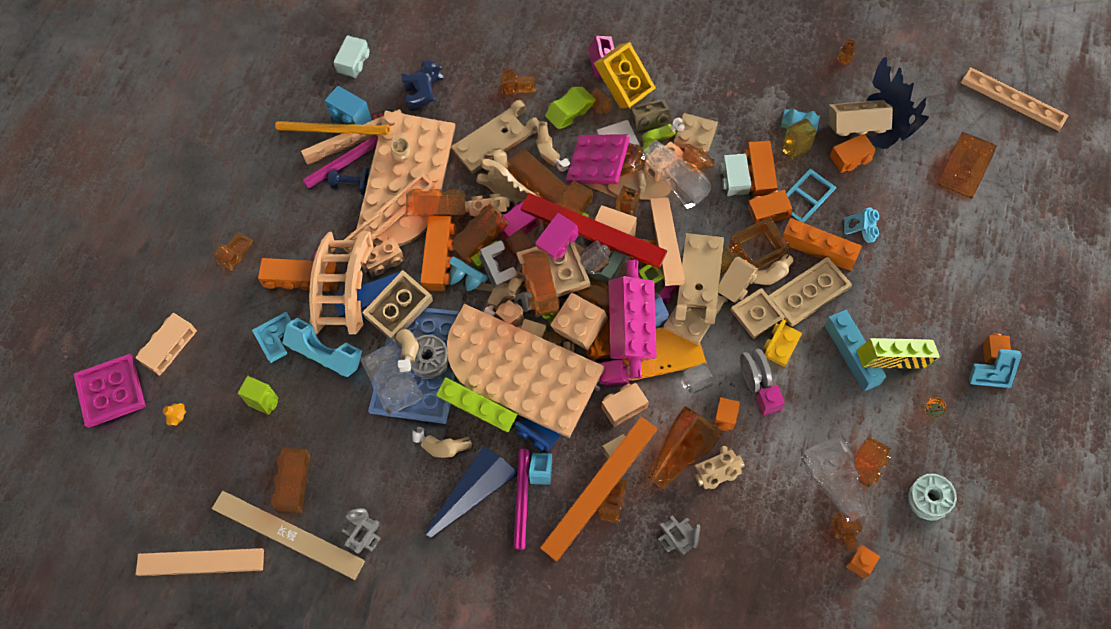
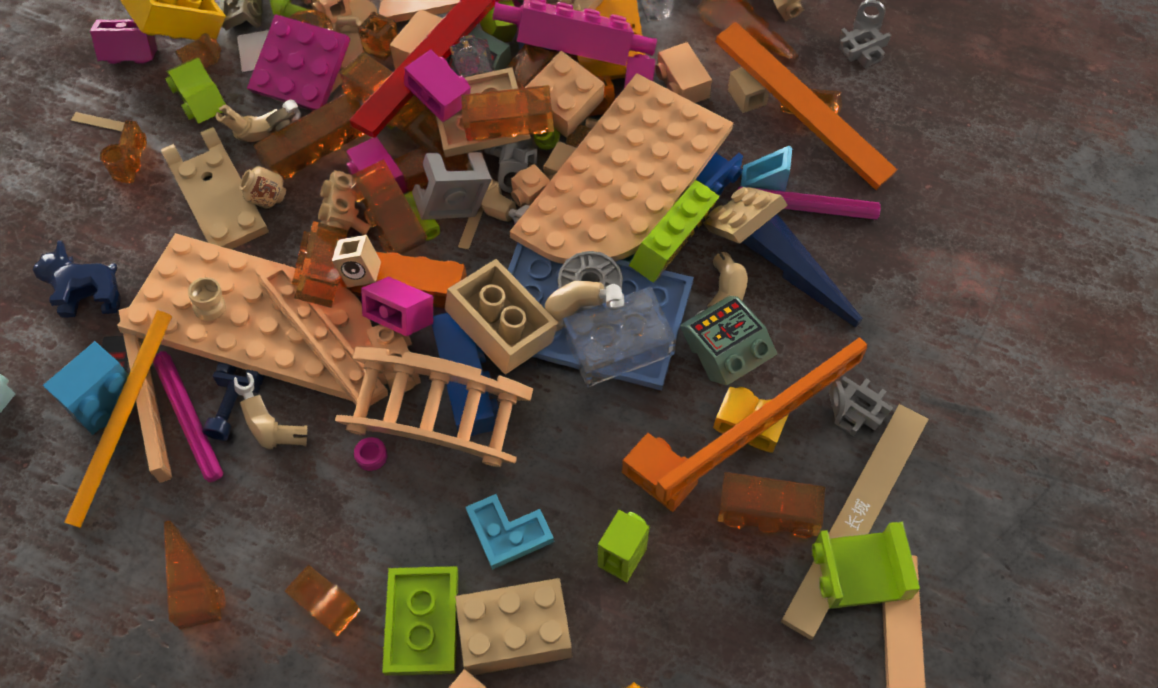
camera: 85 degrees left, 5 degrees down
orange brick [258,258,340,292] -> none
medium azure arch [282,318,362,377] -> none
medium azure tile [449,256,489,291] -> none
tan animal [476,159,537,205] -> none
none -> tan sticker [71,112,134,133]
none -> clear orange slope [164,520,225,629]
none -> tan arm [234,373,308,449]
none -> dark tan plate [266,108,296,133]
none -> tan brick [332,235,381,288]
none -> dark pink brick [361,277,433,336]
none -> lime plate [382,566,459,676]
none -> tan brick [455,578,572,676]
none -> orange brick [622,433,698,512]
none -> orange tile [656,337,867,503]
none -> sand green piece [679,296,778,386]
none -> tan plate [703,187,788,244]
none -> yellow brick [713,387,789,453]
none -> lime panel [812,522,920,609]

